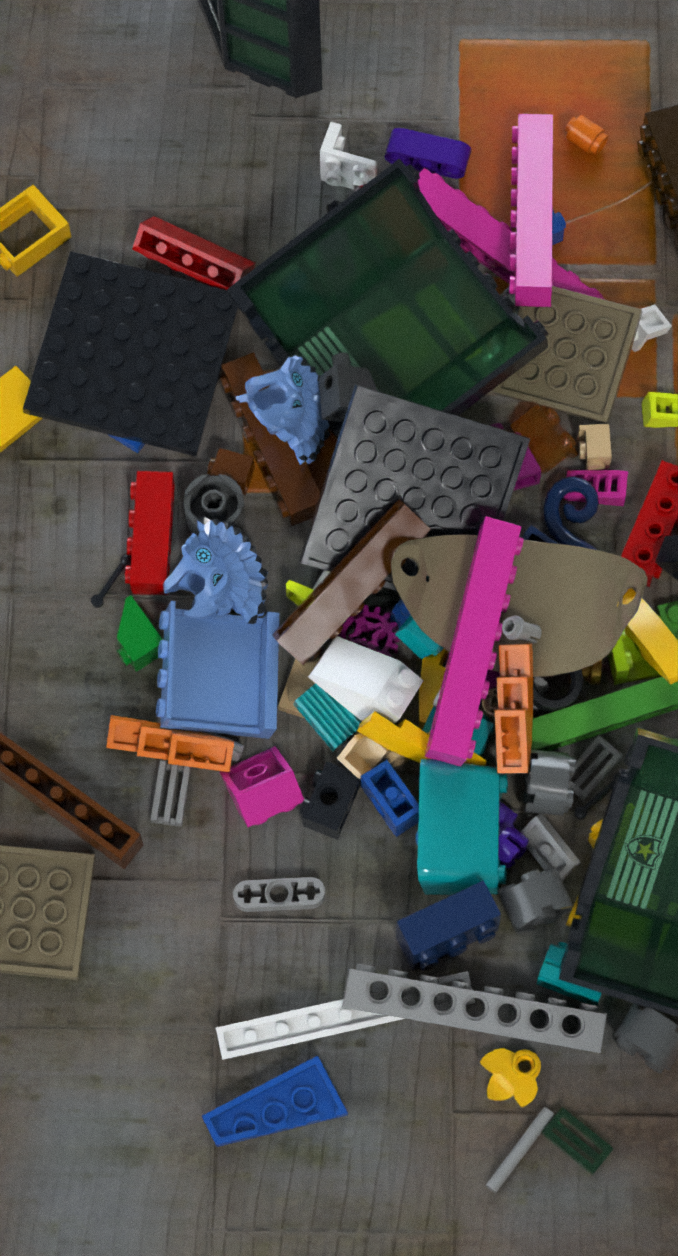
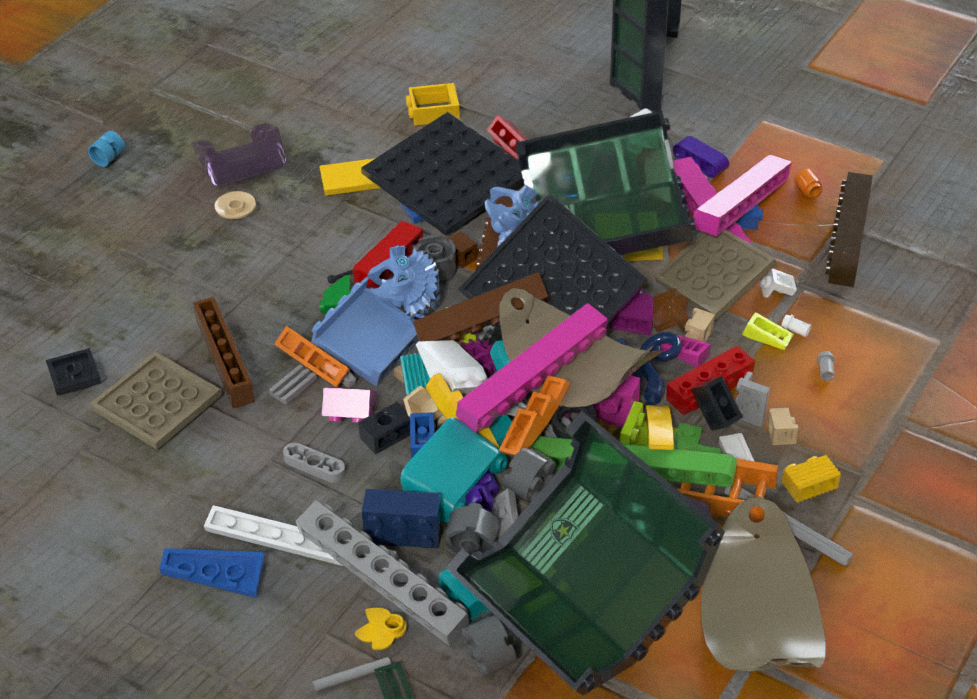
camera: 30 degrees right, 25 degrees down
light grey pin [502,615,542,644] -> none

